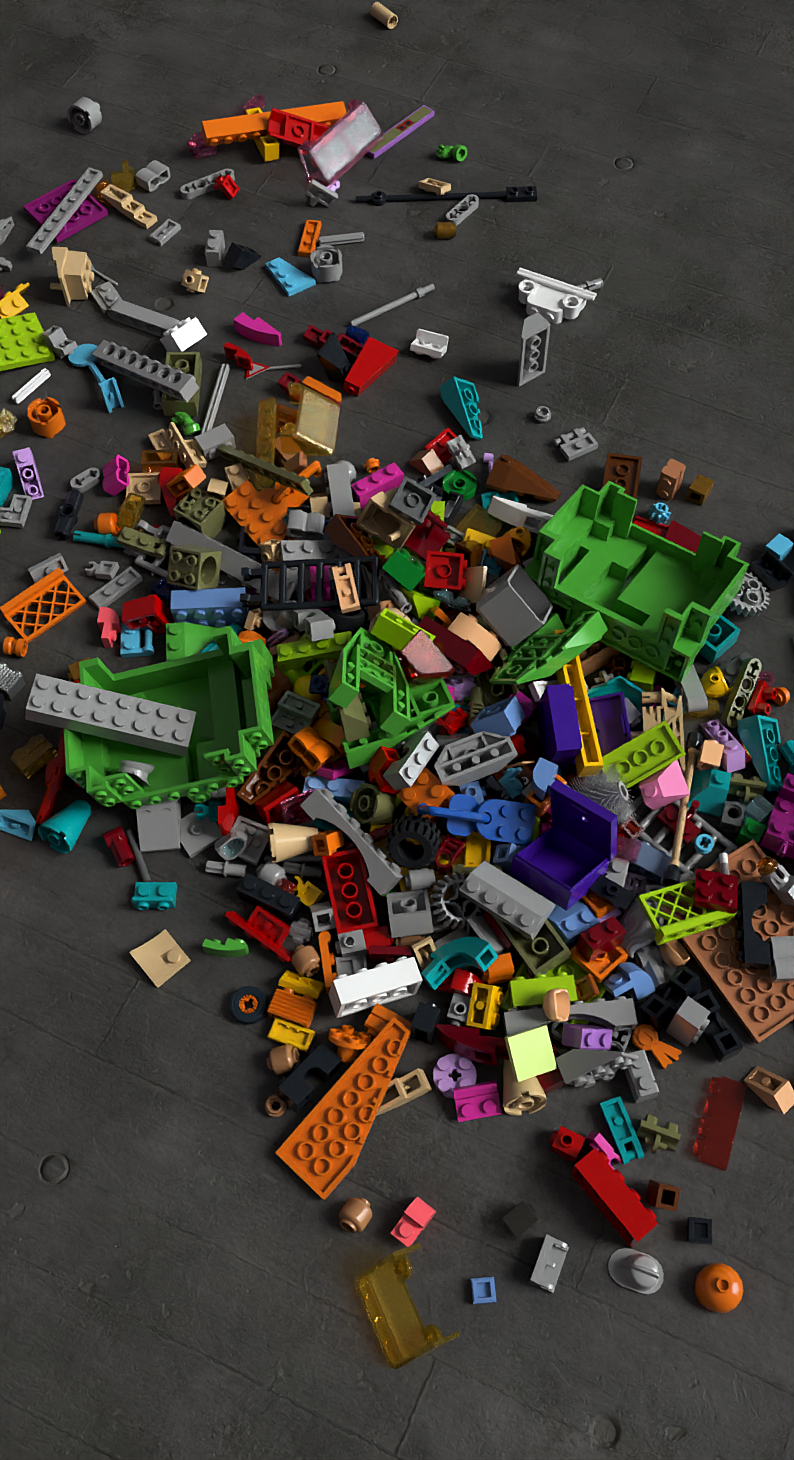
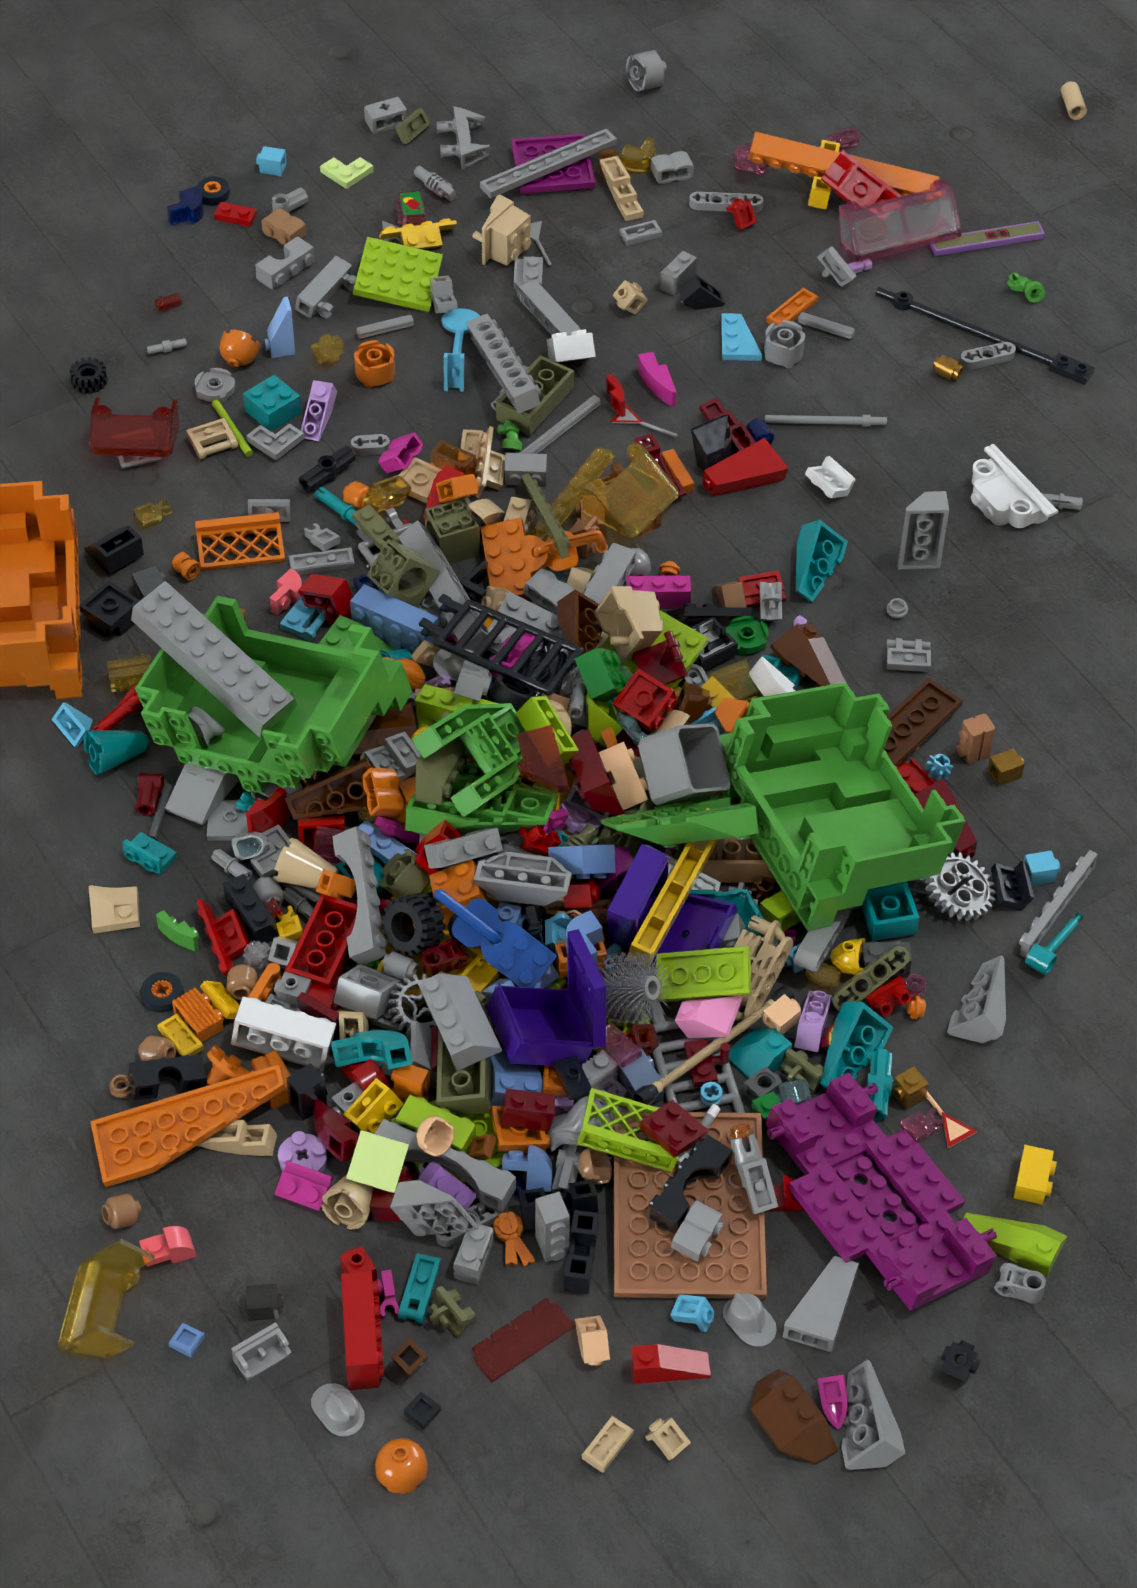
camera: 30 degrees right, 10 degrees down
light nougat plate [332,563,361,614] -> none
dark grey plate [388,476,437,526] -> none
tan plate [418,178,451,195] -> none

